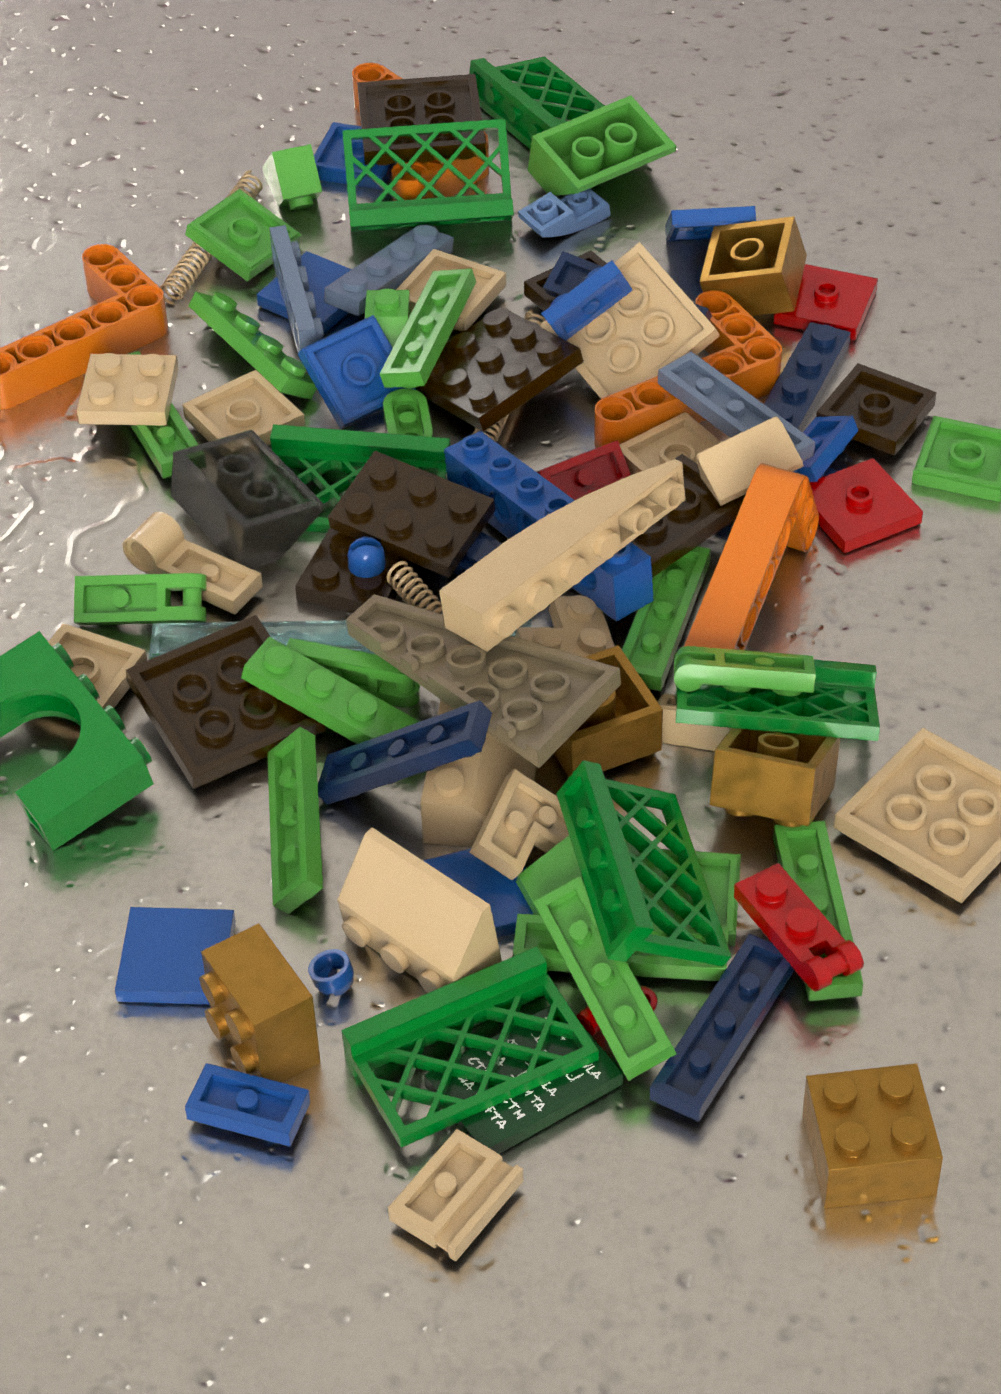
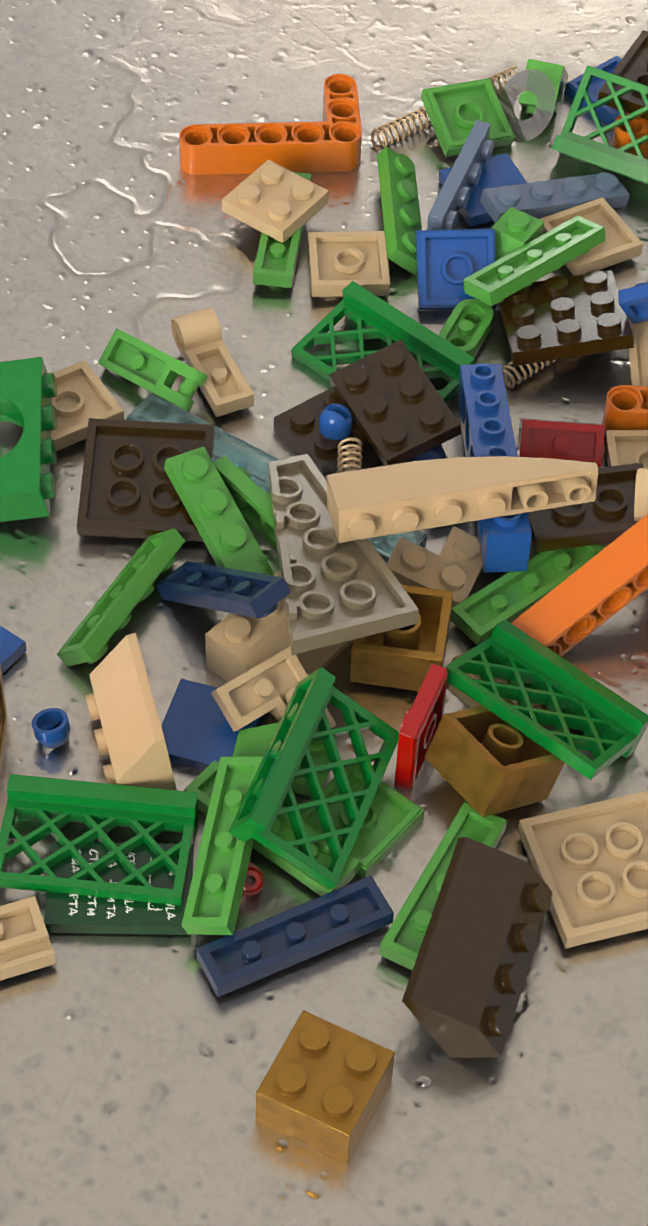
camera: 30 degrees right, 5 degrees up
clear smoke slope [171,429,323,569] -> none
bright green plate [674,646,816,696] -> none
red plate [734,863,864,992] -> none
none -> red plate [394,664,448,792]
none -> dark brown slope [402,837,553,1058]
none -> clear smoke piece [498,69,556,142]

